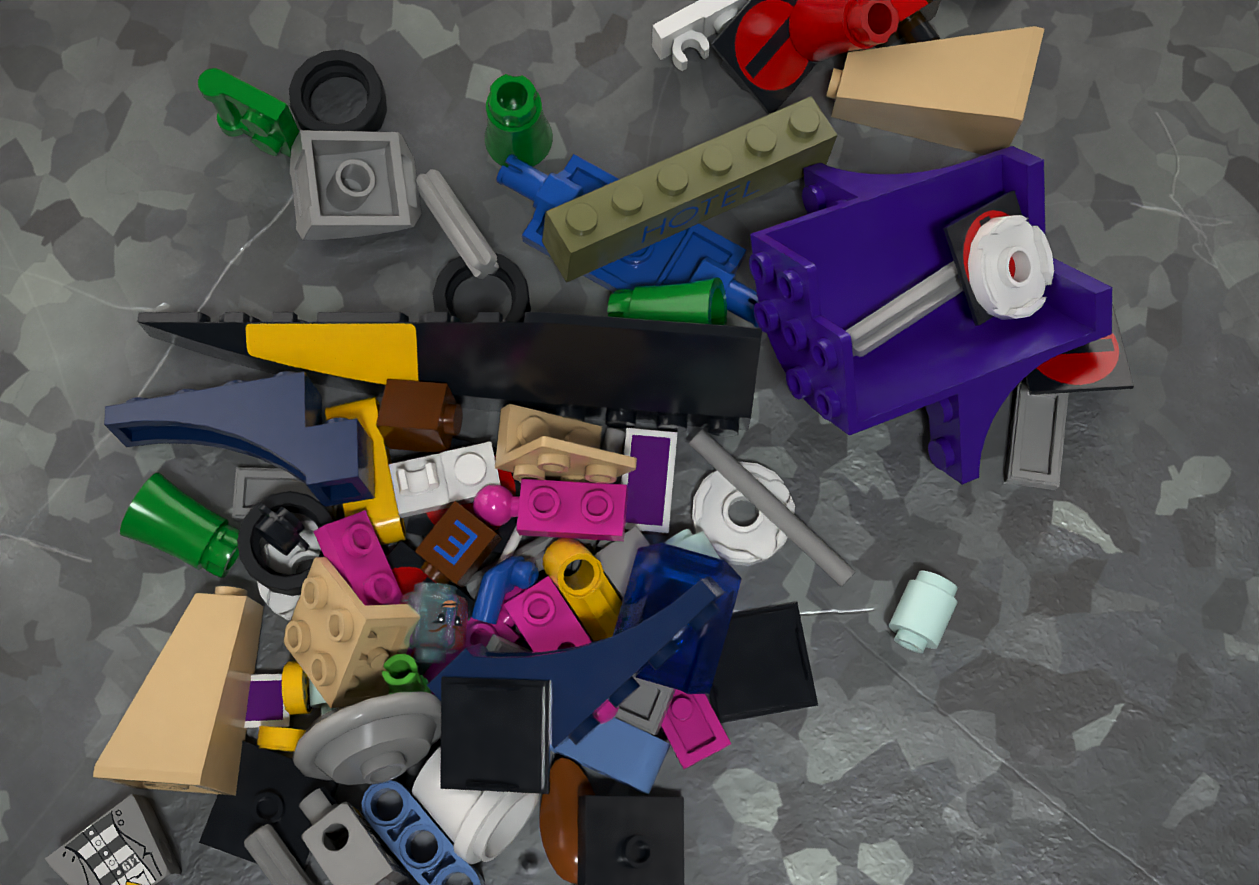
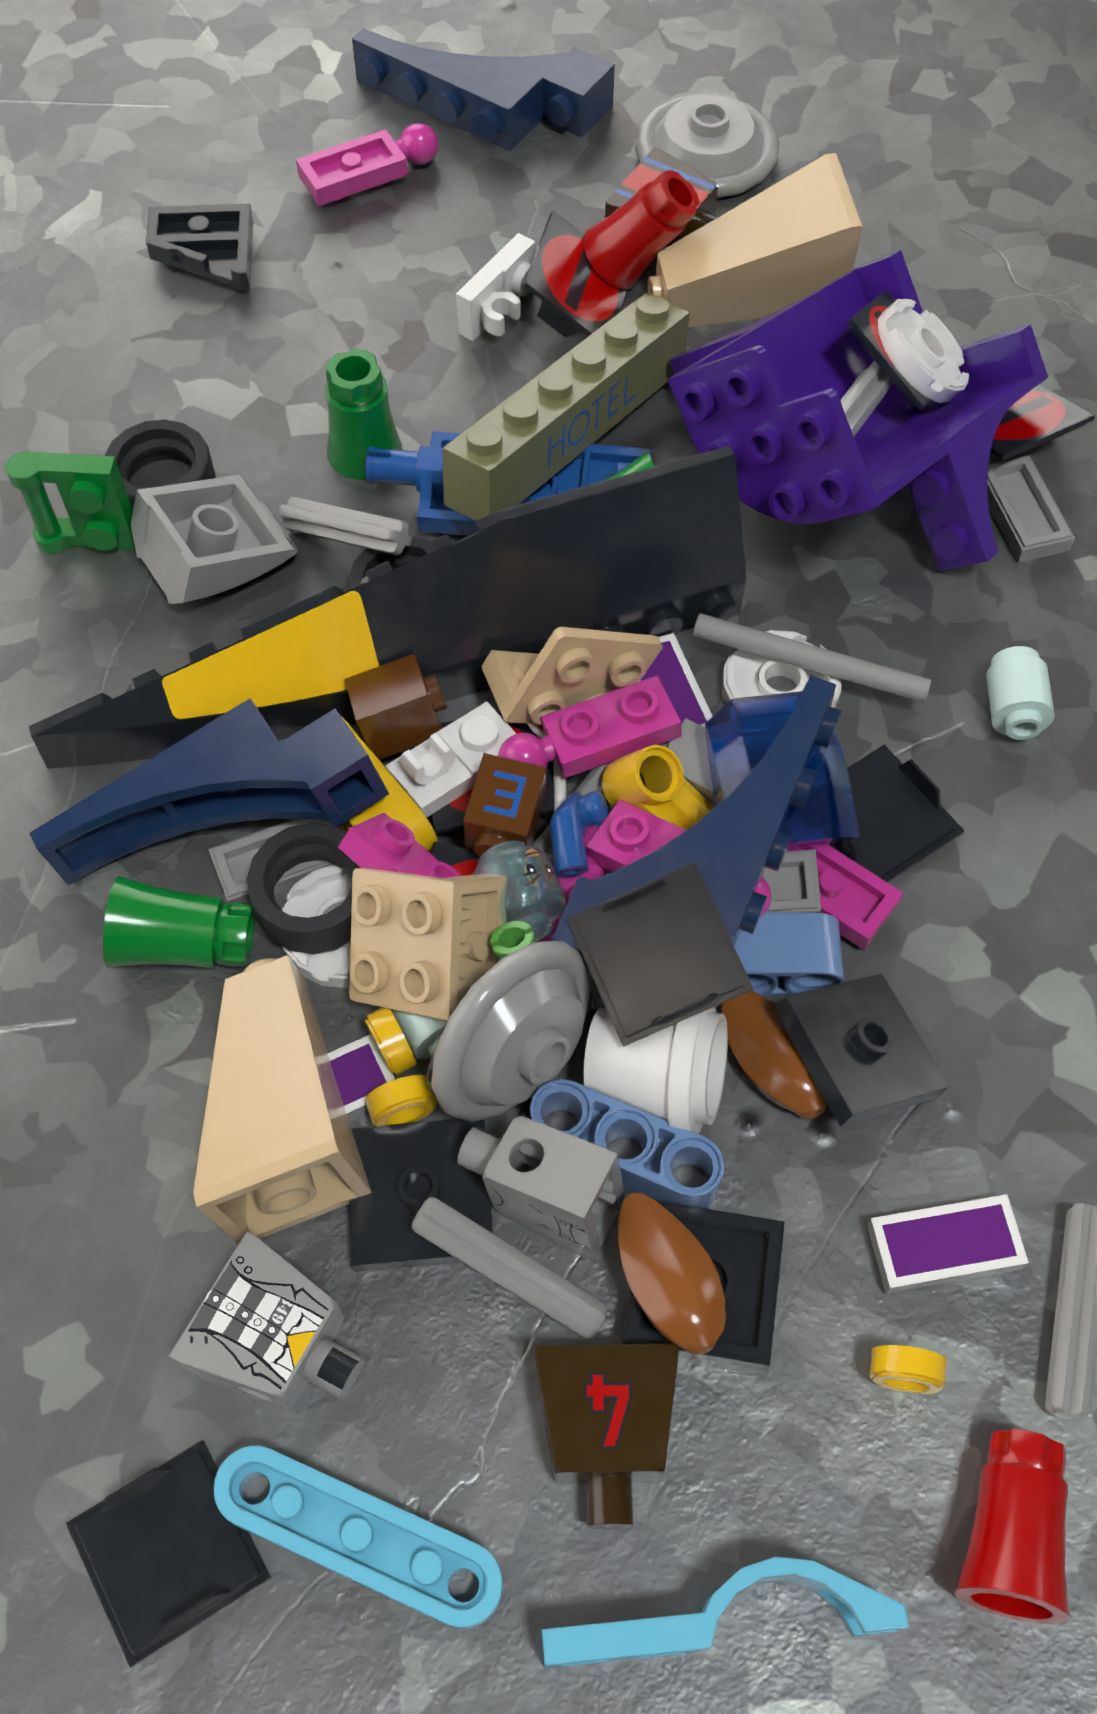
camera: 25 degrees left, 15 degrees down
black plate [255,504,310,556] -> none

